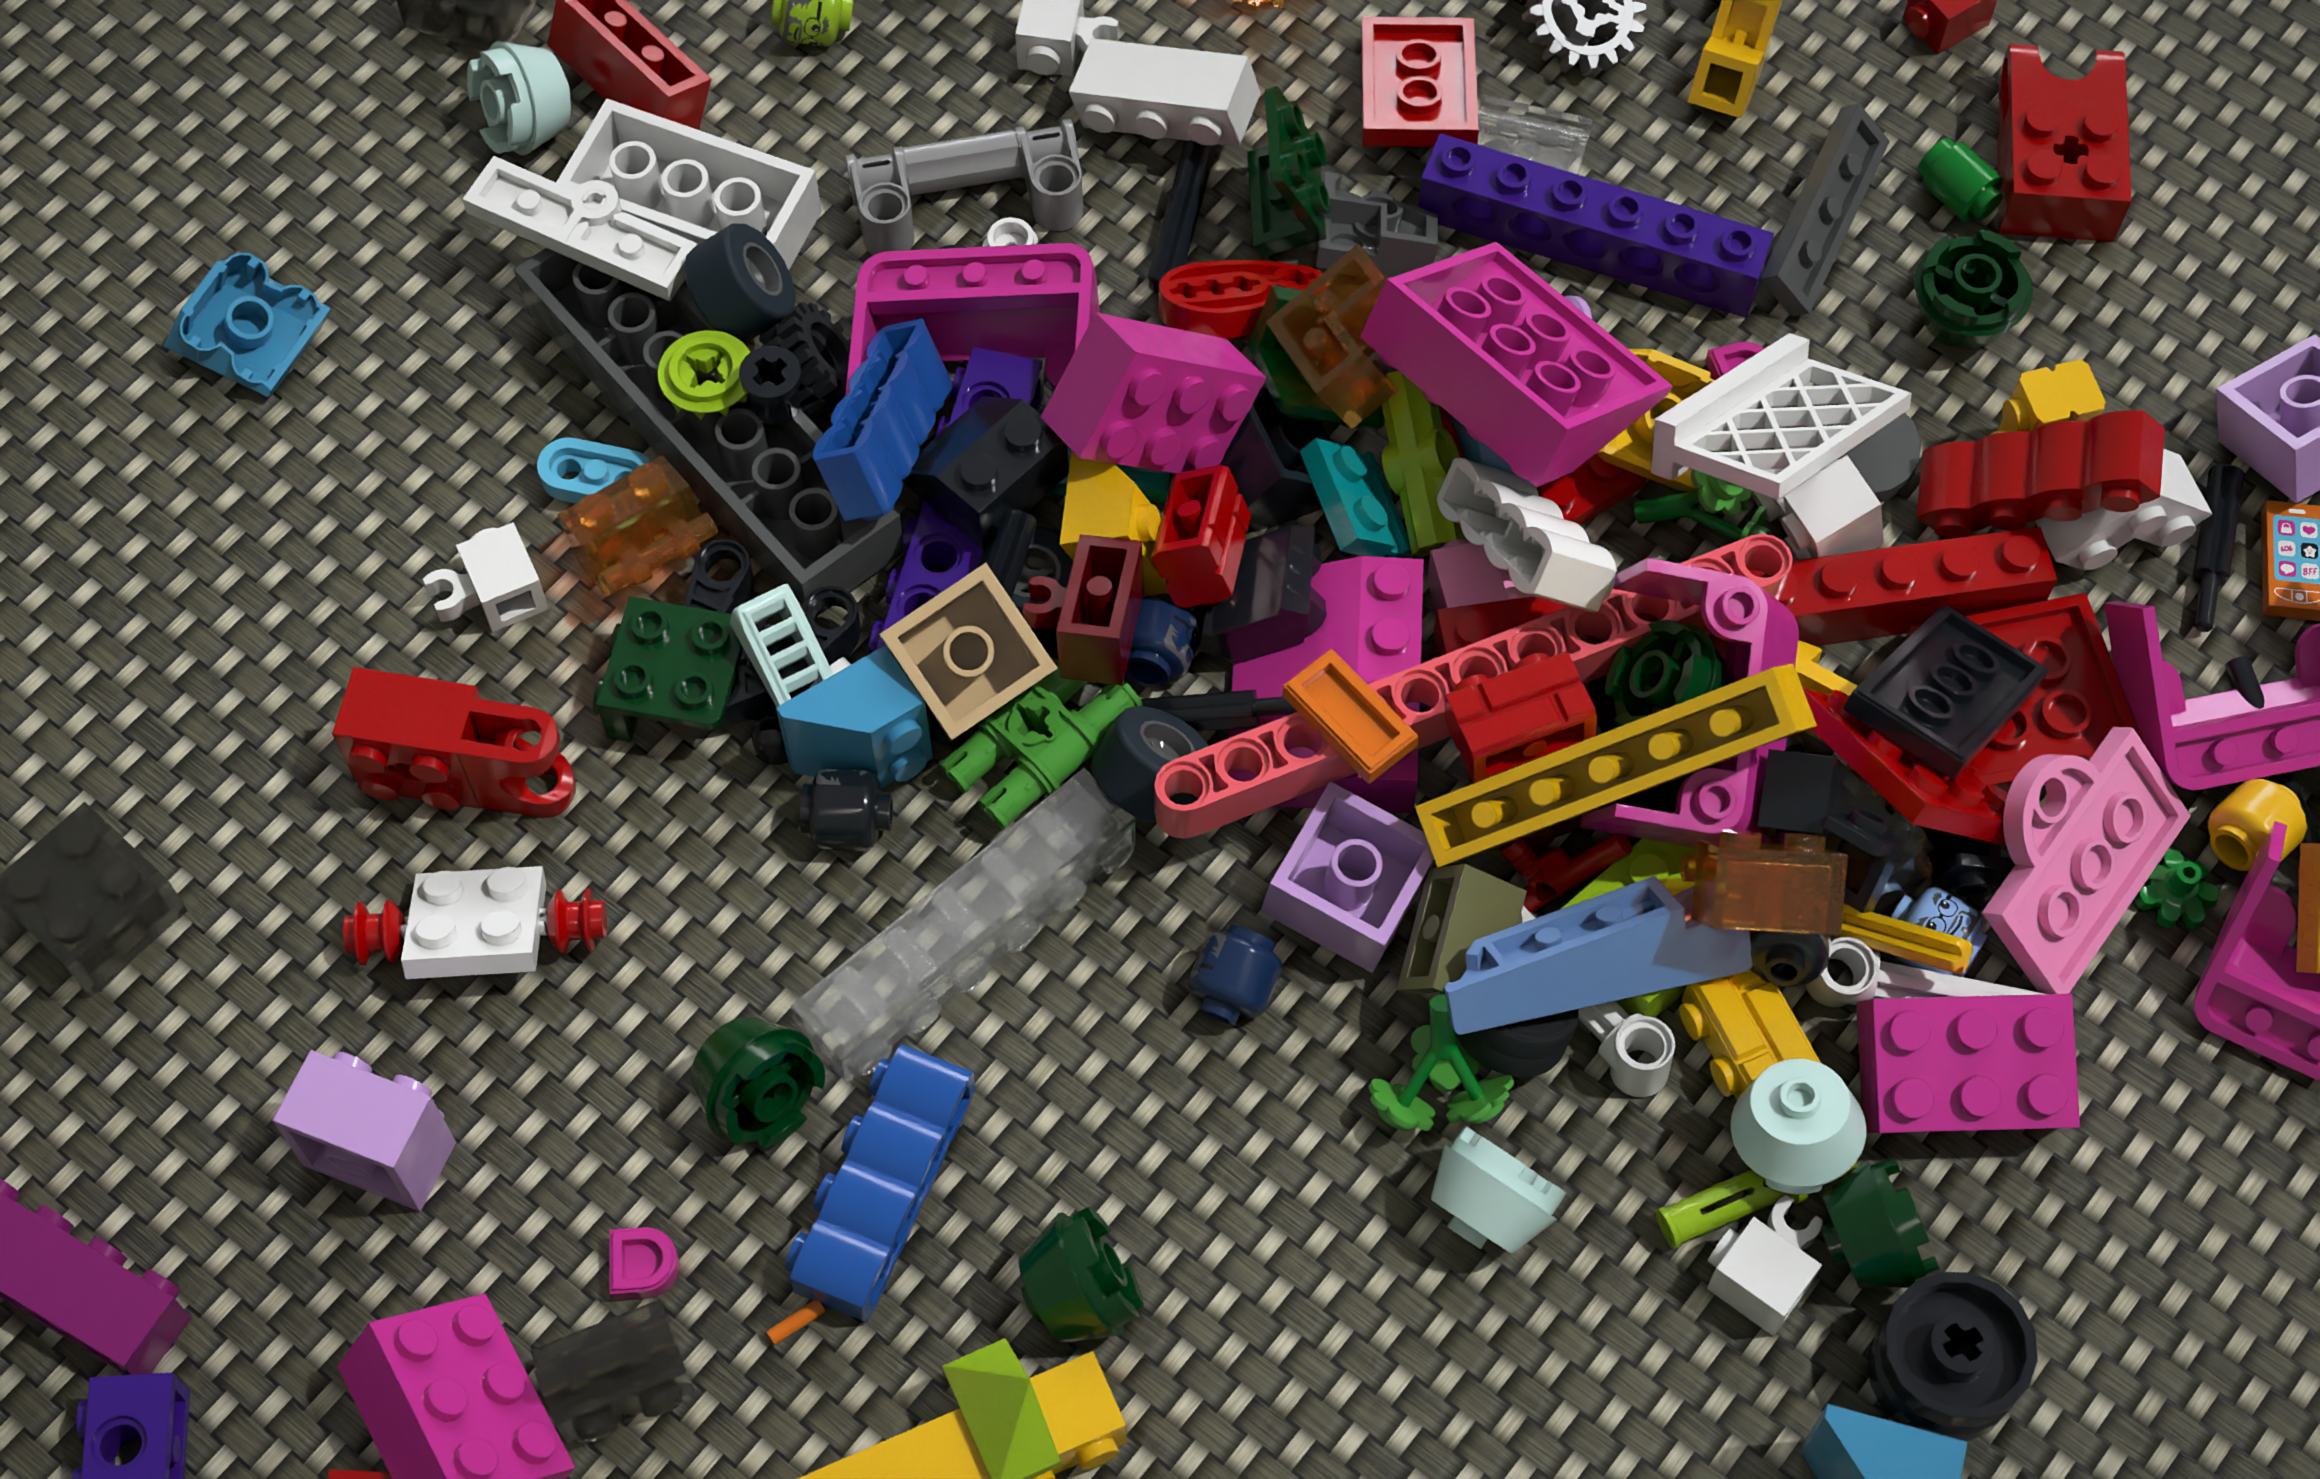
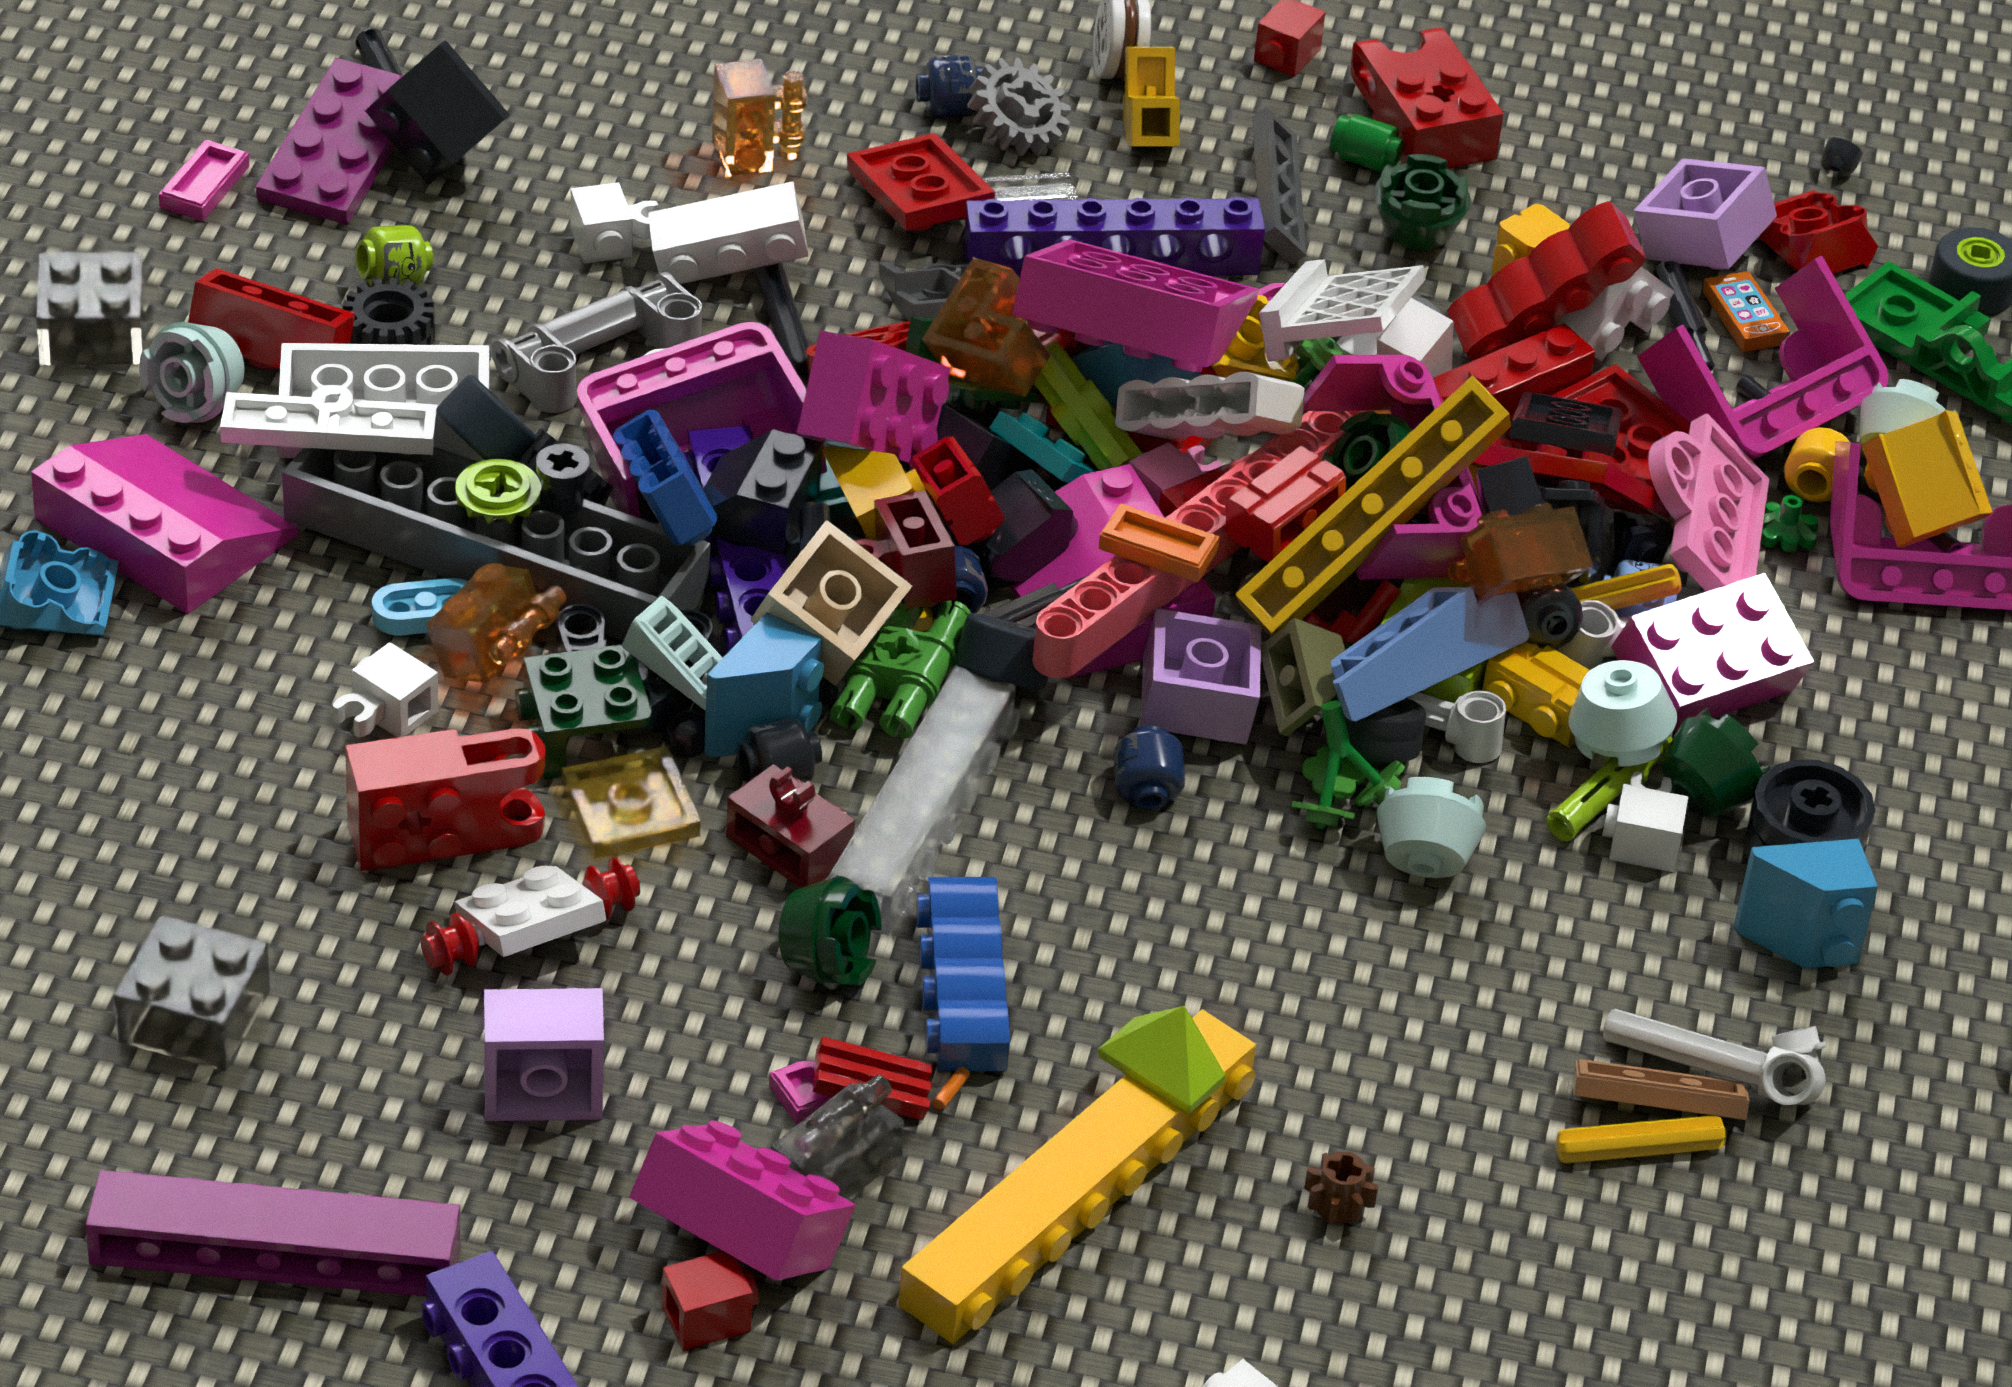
camera: 30 degrees left, 20 degrees down
dark green cone [1018,1207,1144,1343] -> none
dark green bracket [1247,86,1331,258] -> none
none -> dark pink slope [31,434,299,615]
none -> black tyre [343,278,435,345]
none -> clear yellow tile [562,746,701,859]
none -> dark red brick [726,764,855,888]
none -> red tile [812,1036,932,1121]

